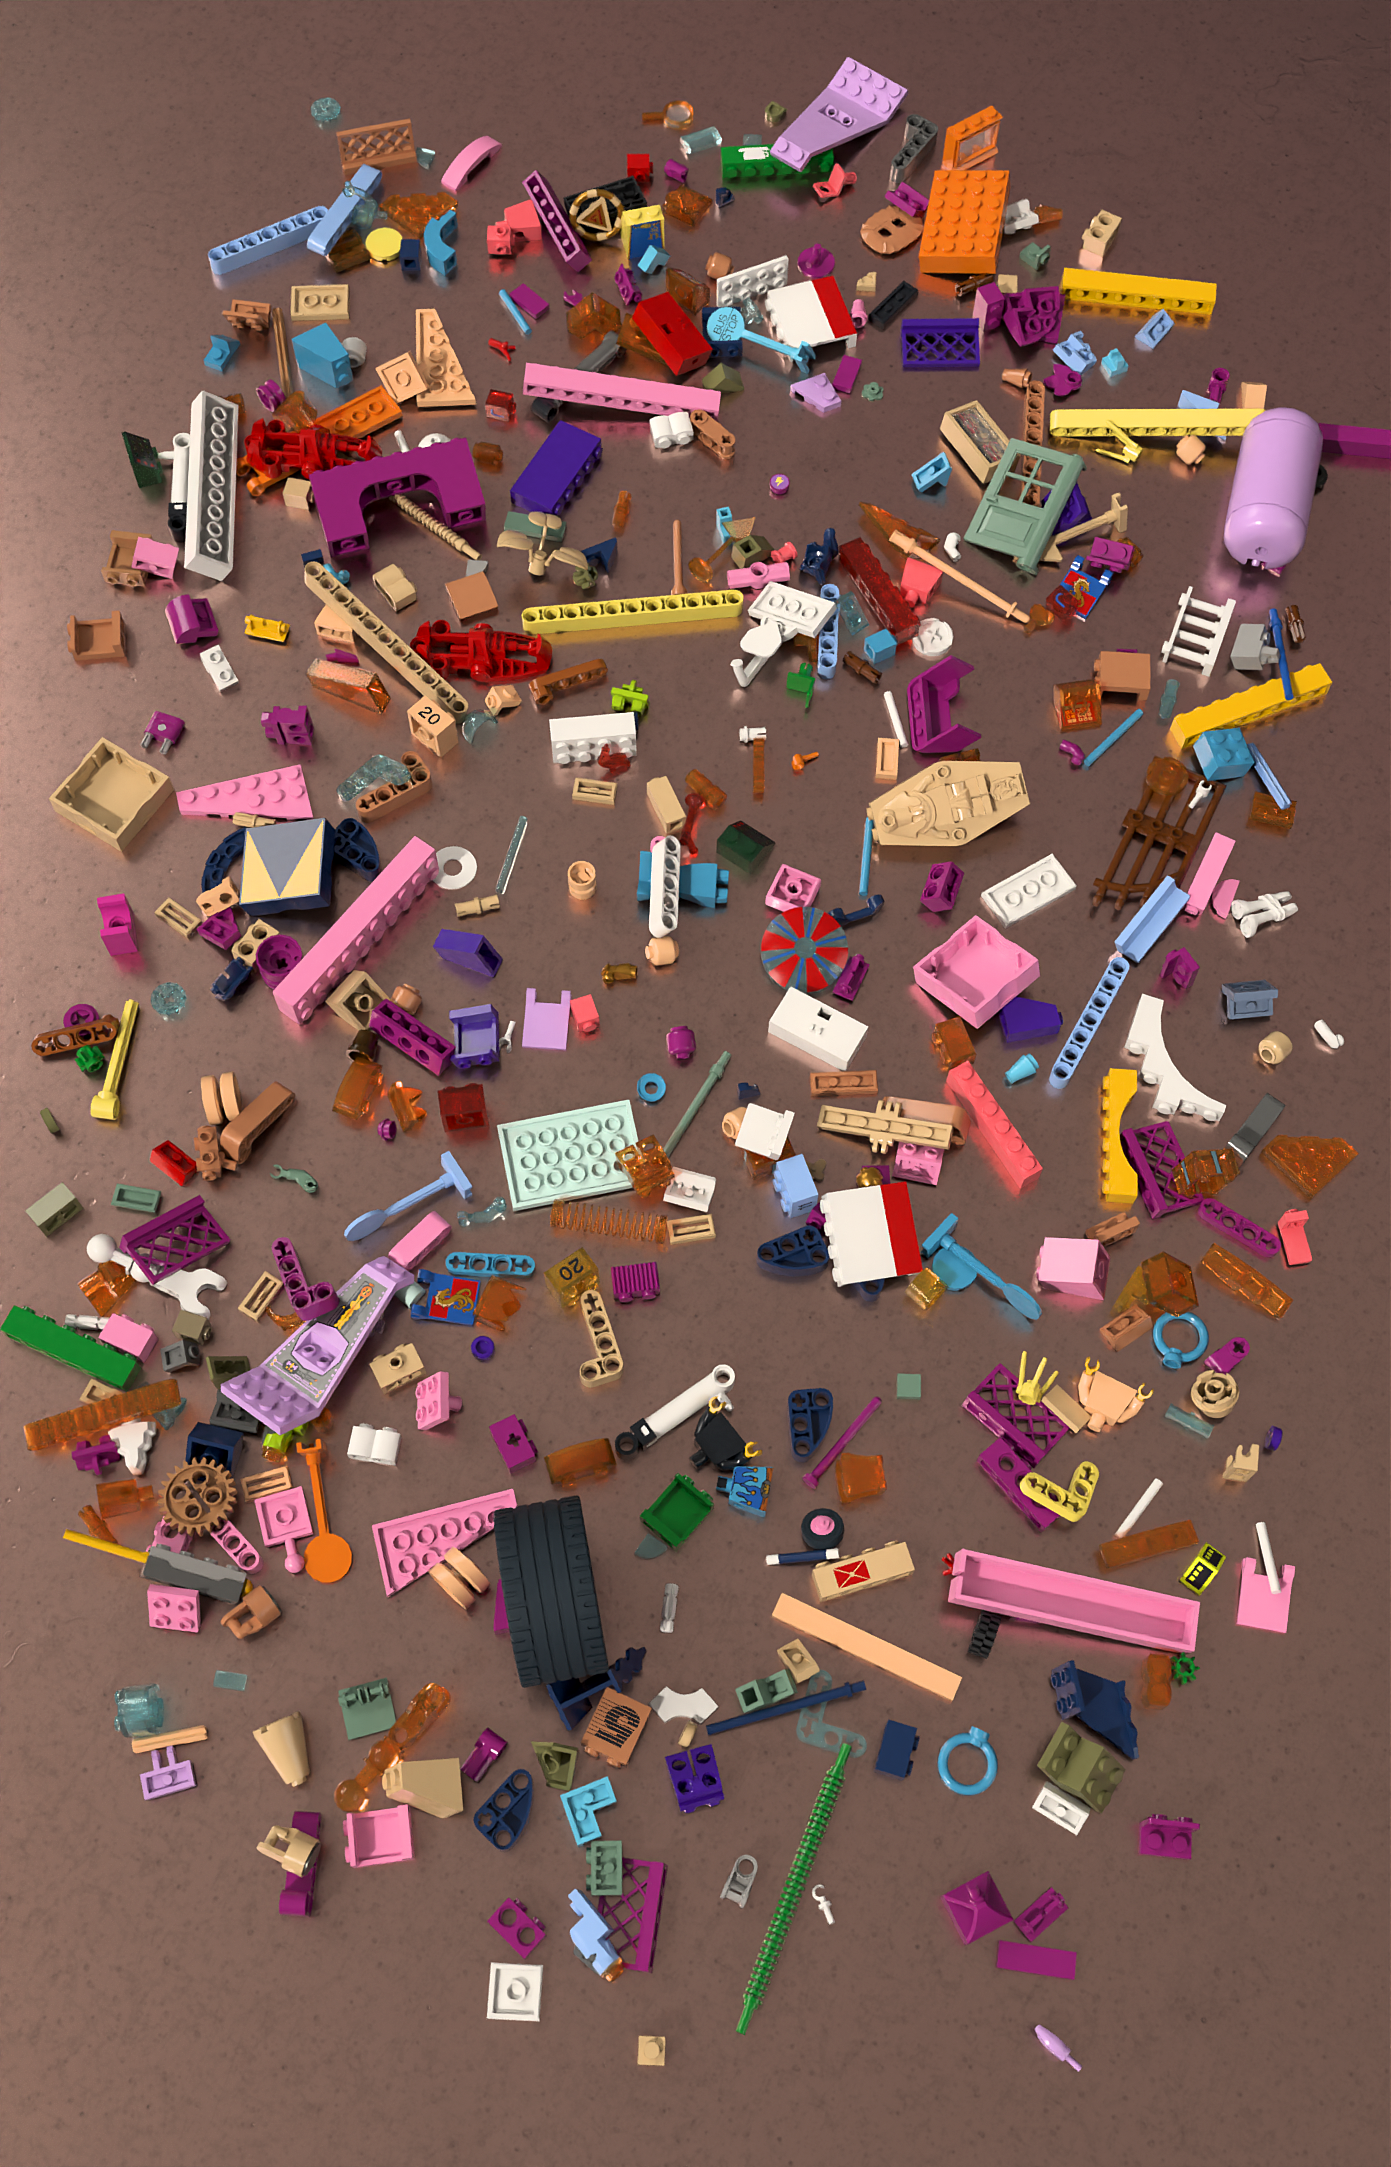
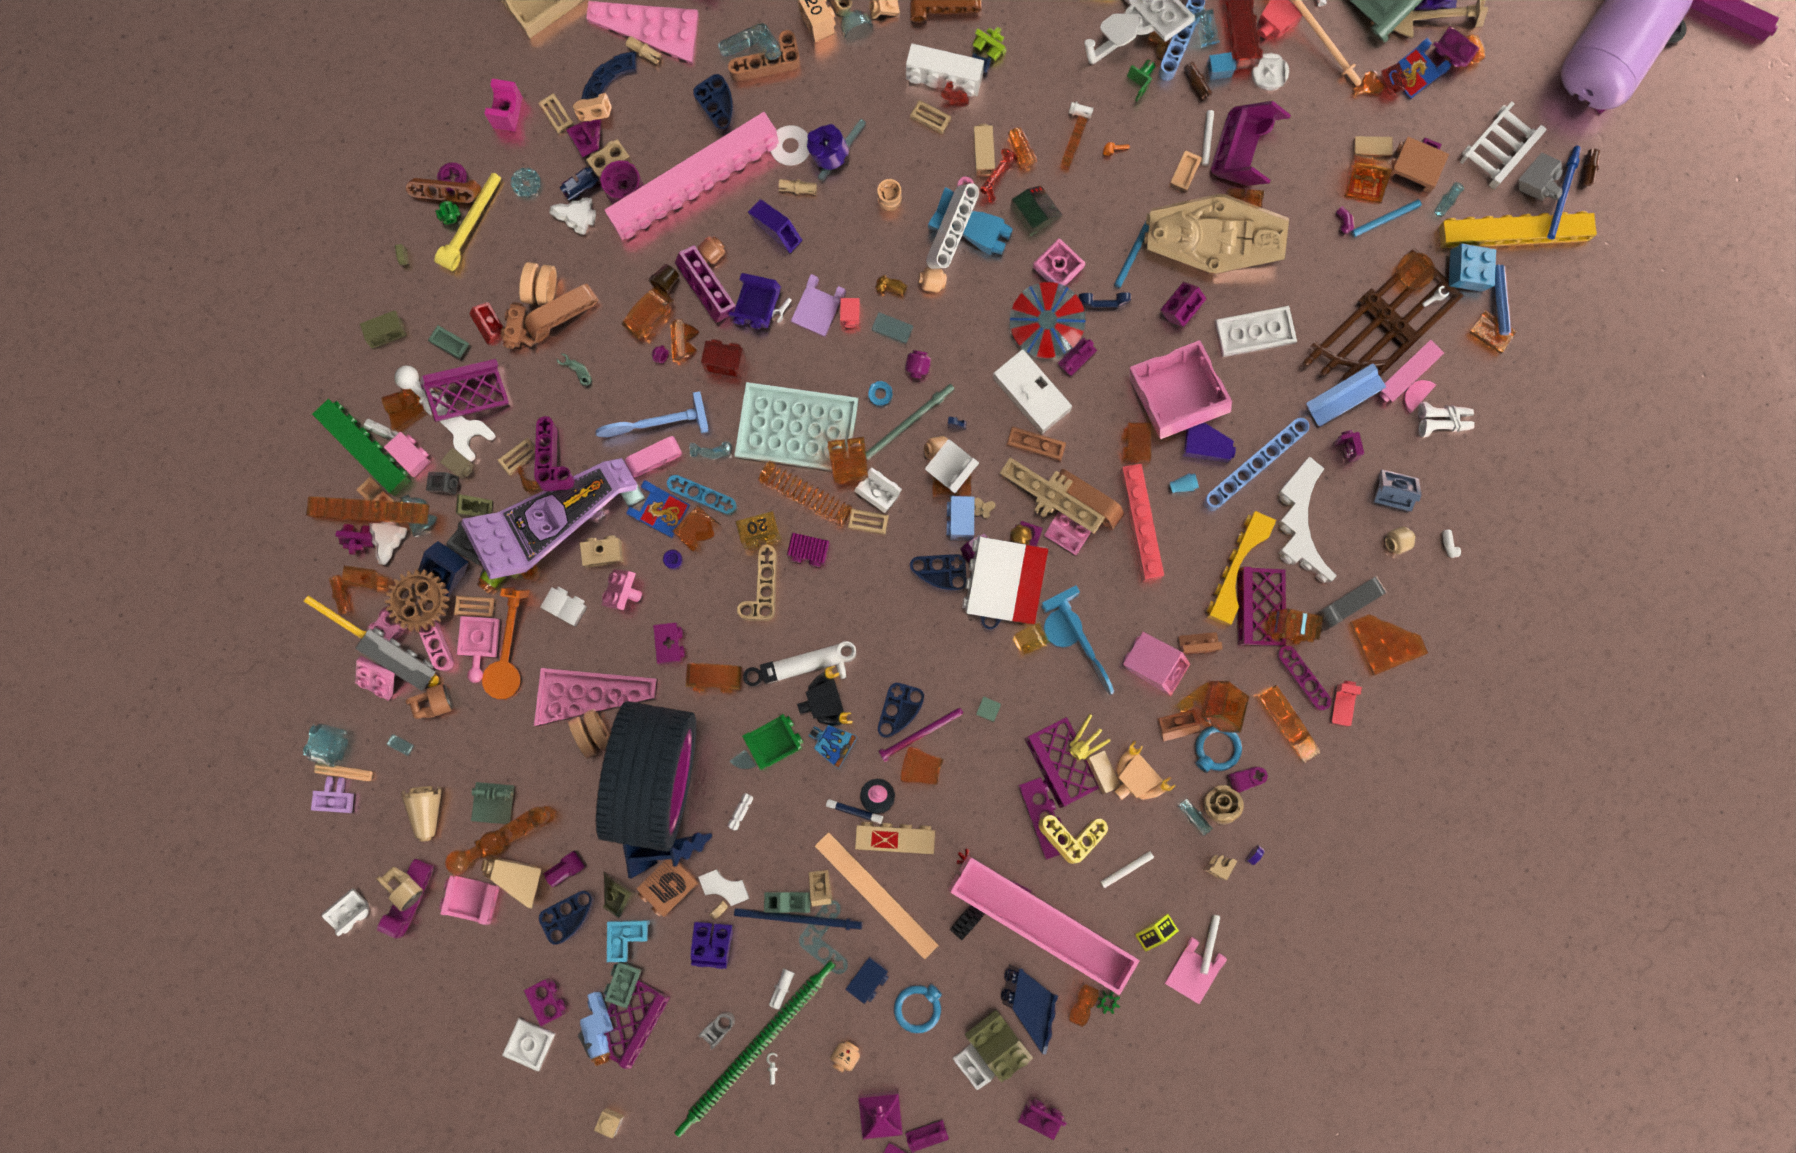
camera: 25 degrees right, 15 degrees up
tile [239,818,336,916] -> none
tan slope [325,970,390,1031] -> none
clear orange slope [1098,1520,1199,1569] -> none
none -> white bracket [322,888,369,936]
none -> white rock [549,198,596,235]
none -> white axle [769,969,795,1009]
none -> dark purple brick [807,124,849,170]
none -> light nougat head [830,1041,860,1073]
none -> clear light blue tile [872,312,913,344]
none -> tan tile [1354,136,1393,157]

